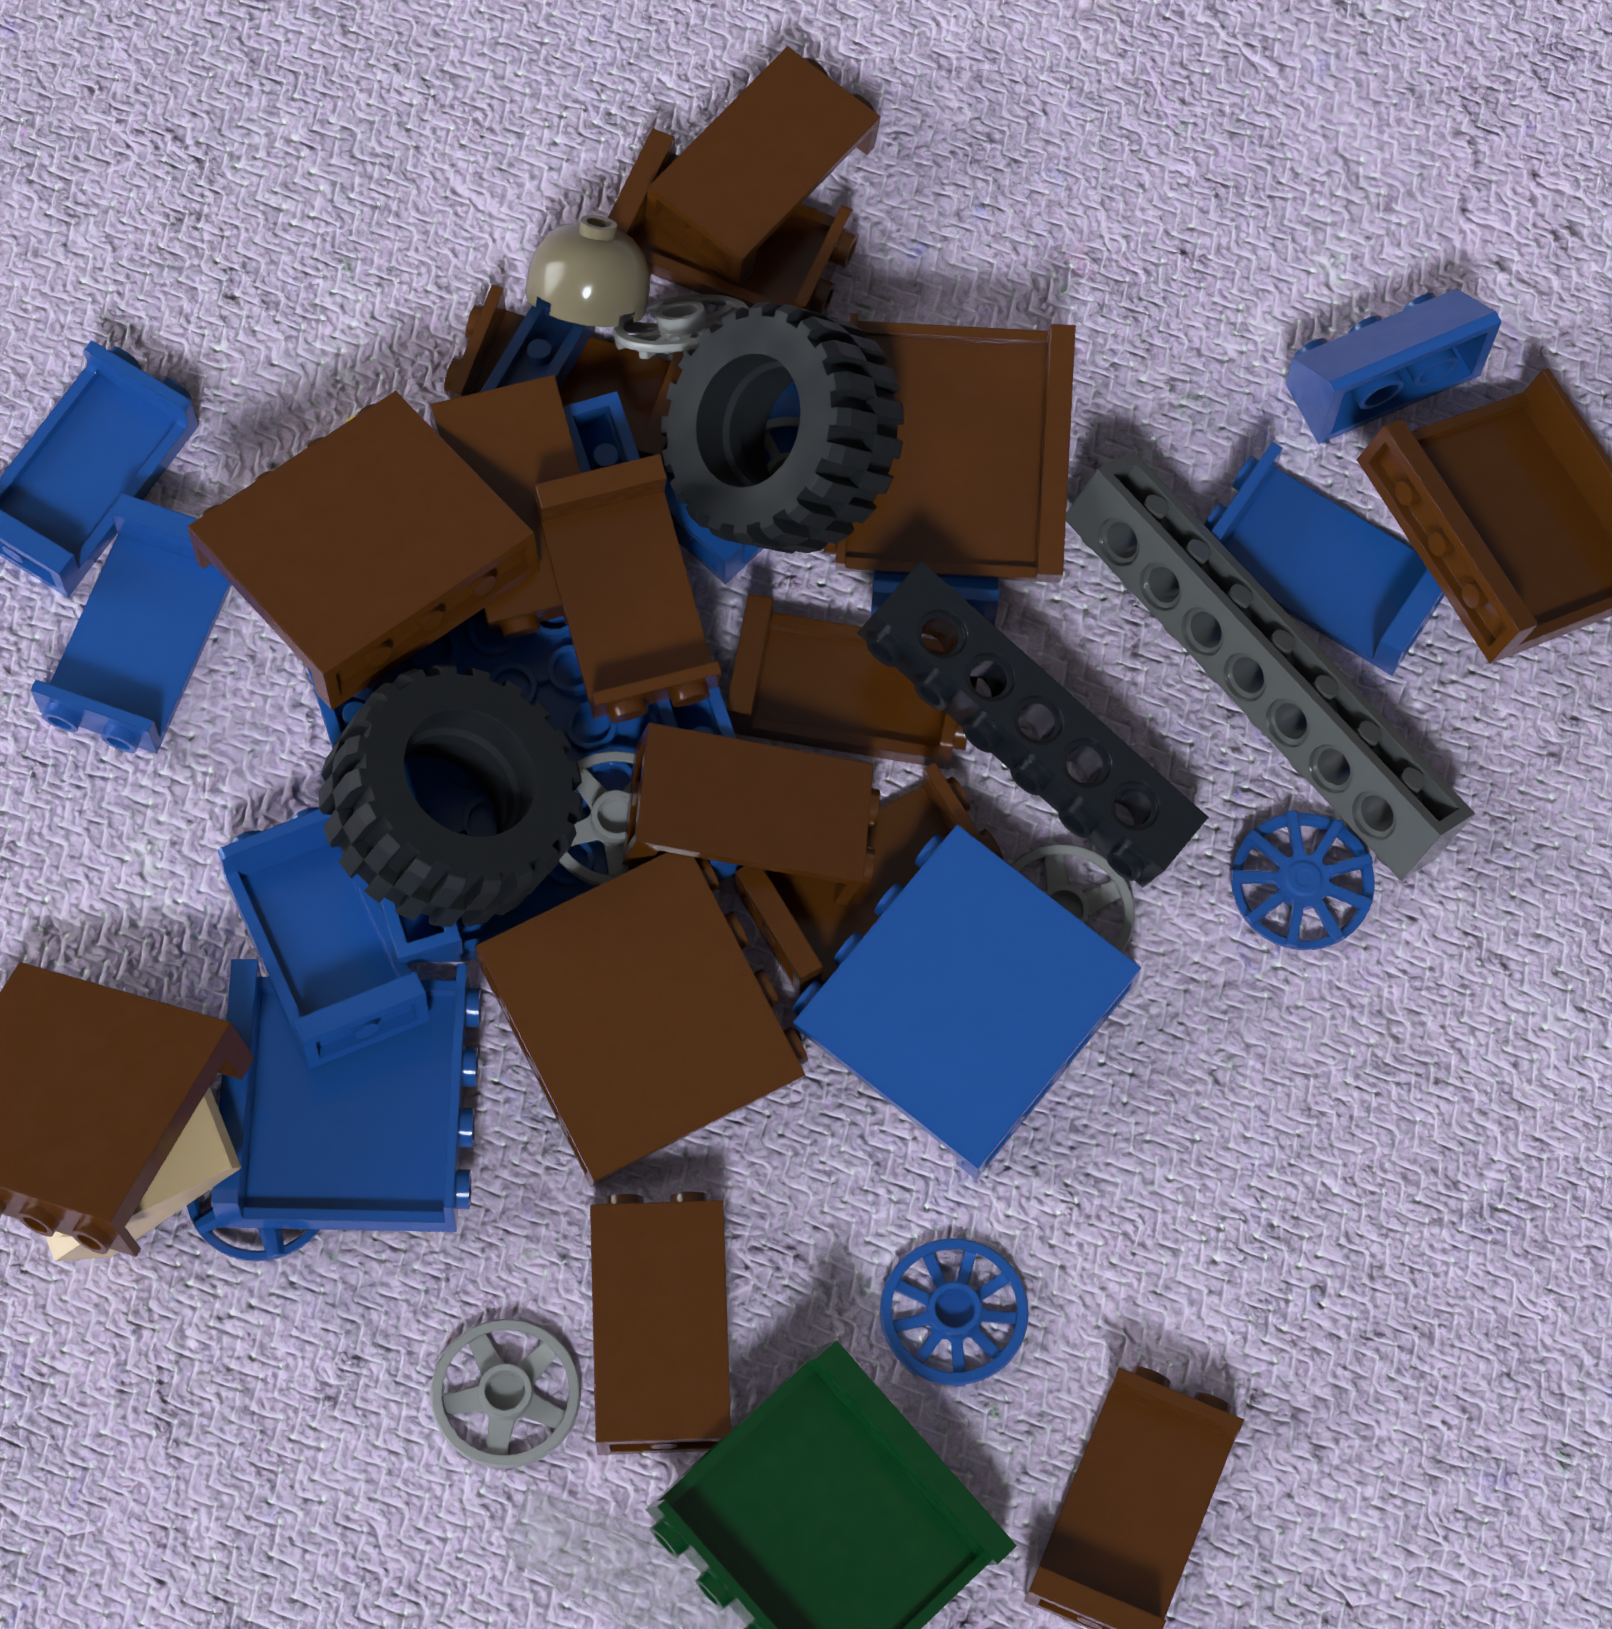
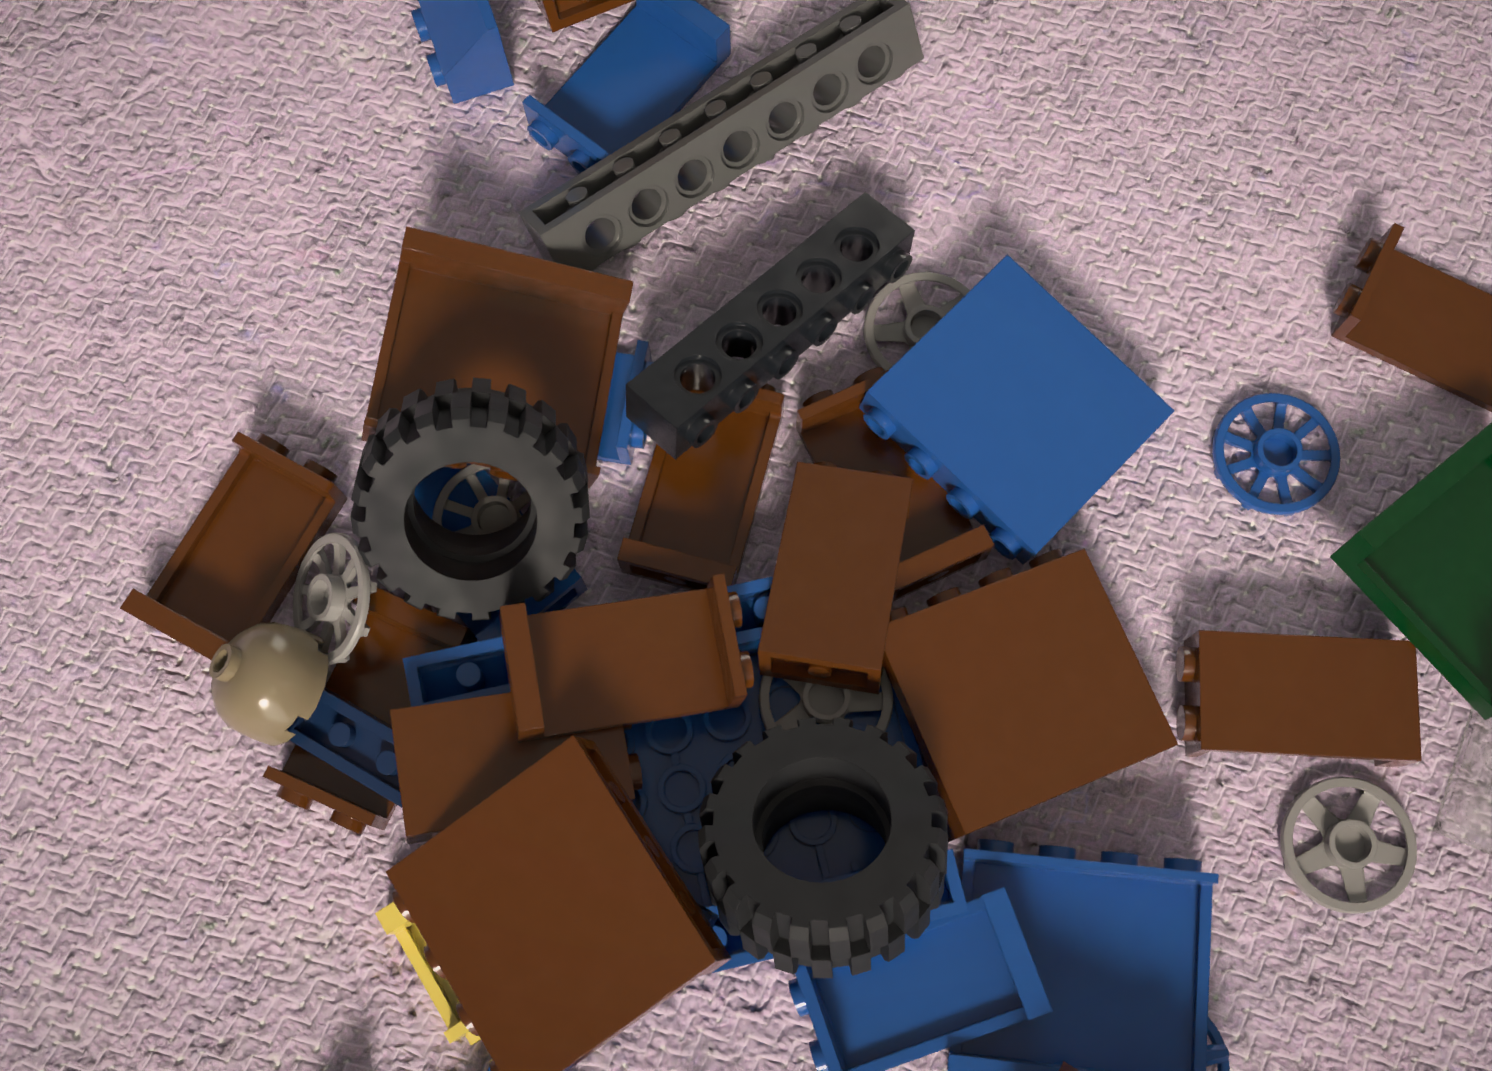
camera: 80 degrees left, 5 degrees up
reddish brown panel [645,46,881,286] -> none
blue wheel [1231,810,1375,950] -> none

